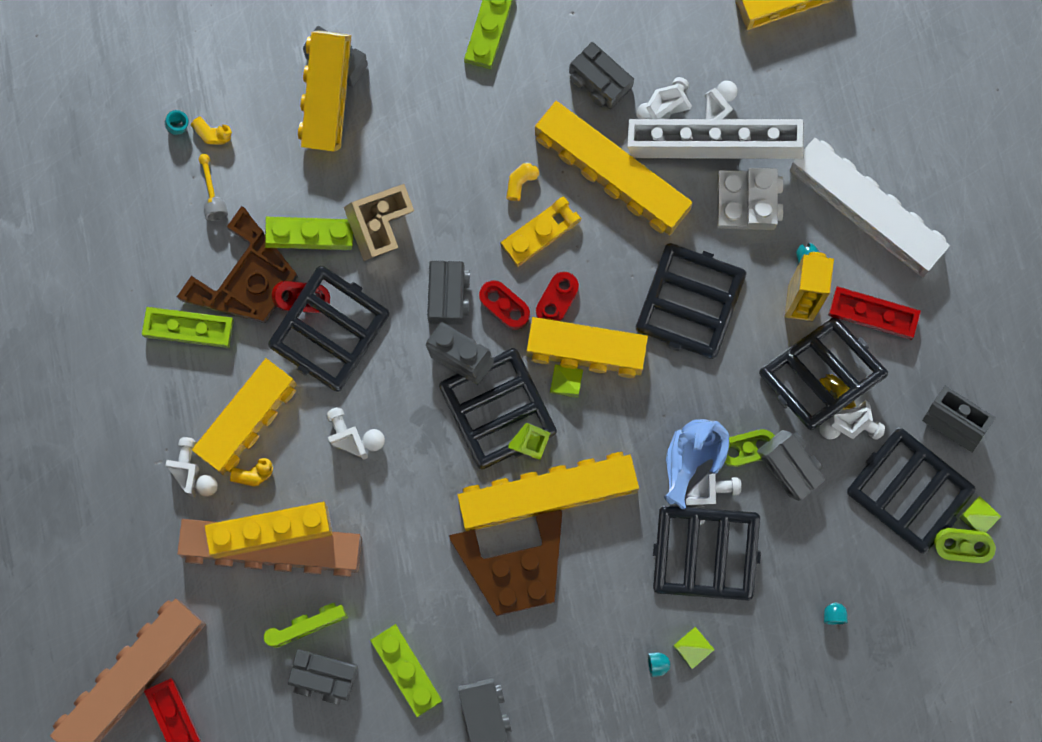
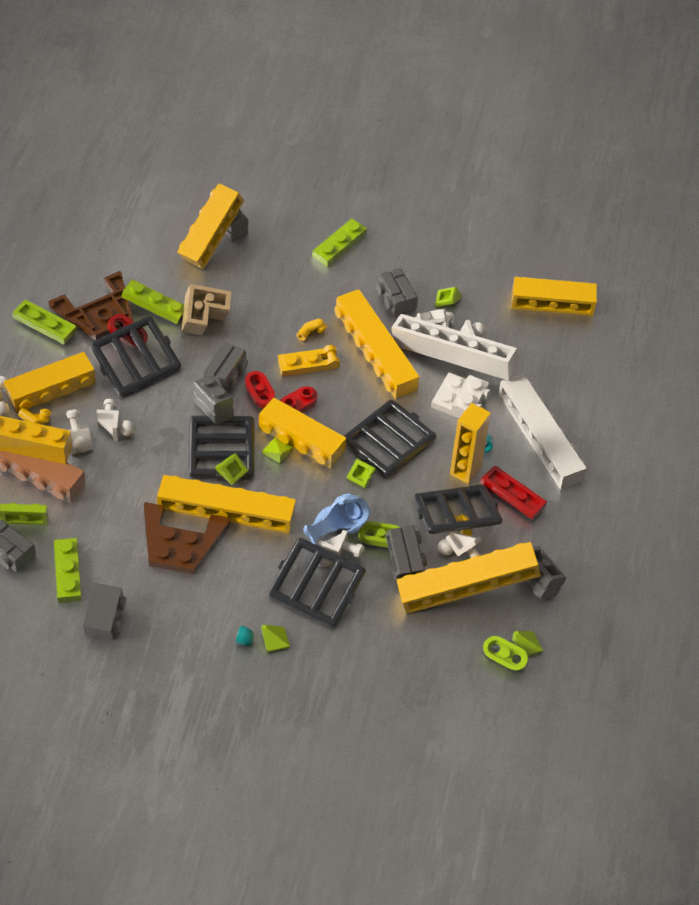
camera: 20 degrees right, 25 degrees down
teal hinge [165,110,189,135] -> none
yellow arm [190,116,232,145] -> none
hinge [198,154,228,221] -> none
teal hinge [823,602,848,625] -> none
black bar [847,428,976,554] -> none
none -> white piece [66,409,93,454]
none -> lime slope [346,459,376,488]
none -> yellow brick [397,542,541,614]
none -> lime slope [435,286,462,307]

